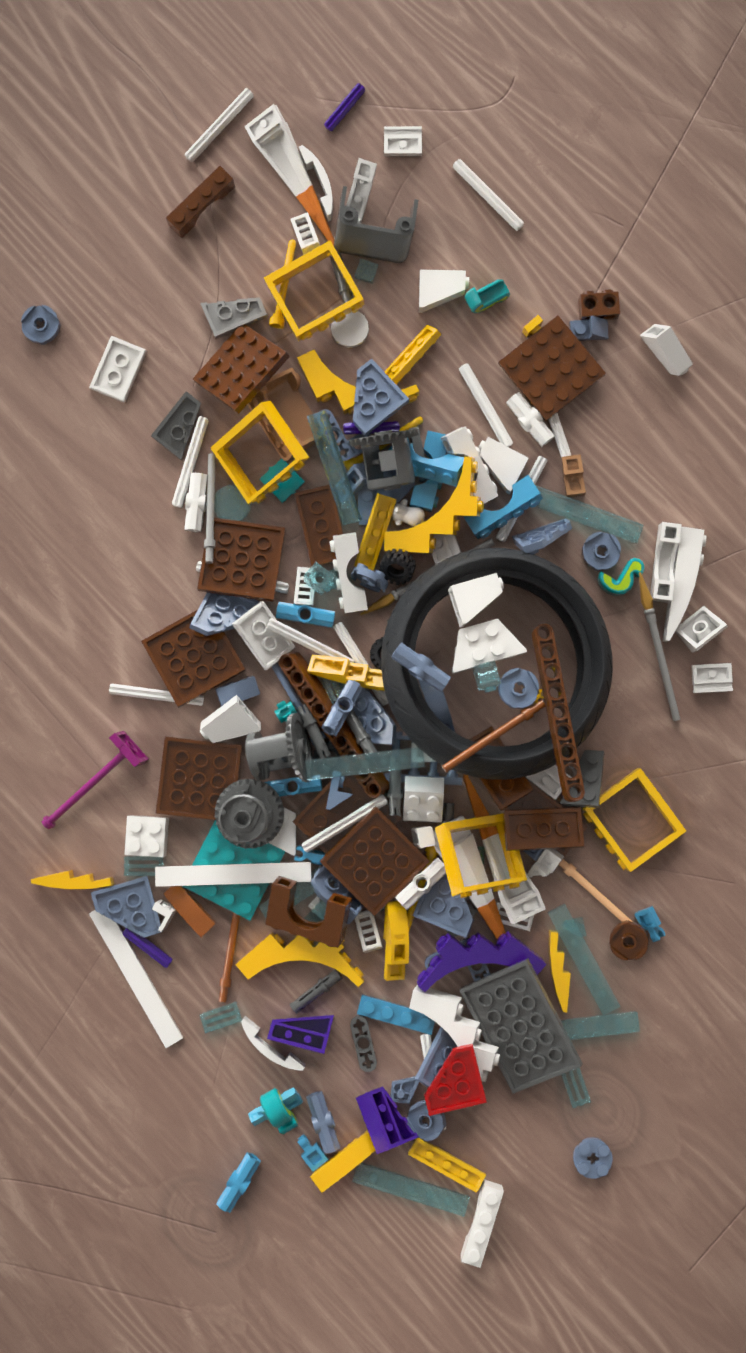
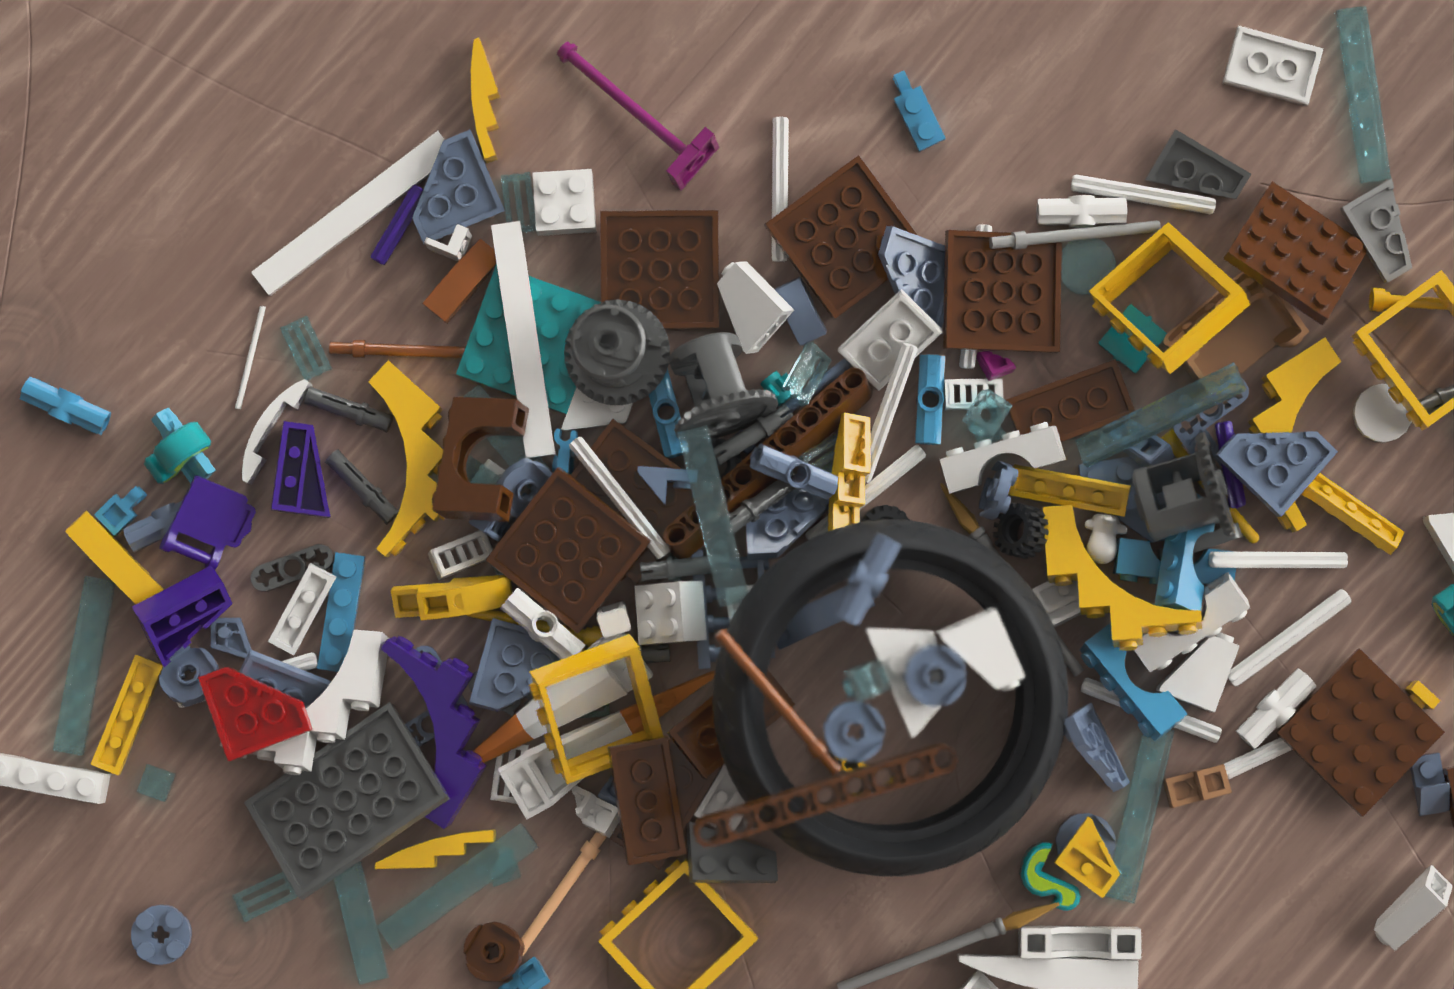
camera: 80 degrees right, 0 degrees up
none -> clear light blue tile [137,764,176,802]
none -> dark purple piece [159,476,256,570]
none -> white axle [235,306,266,409]
none -> white plate [268,563,336,655]
none -> dark grey pin [304,386,393,433]
none -> clear light blue tile [782,341,832,406]
none -> dark azure plate [893,70,946,152]
none -> sand blue plate [903,644,966,706]
none -> magenta tile [976,351,1016,381]
none -> yellow wing [1054,816,1120,898]
none -> white axle [1208,552,1348,568]
none -> clear light blue tile [1336,6,1391,184]

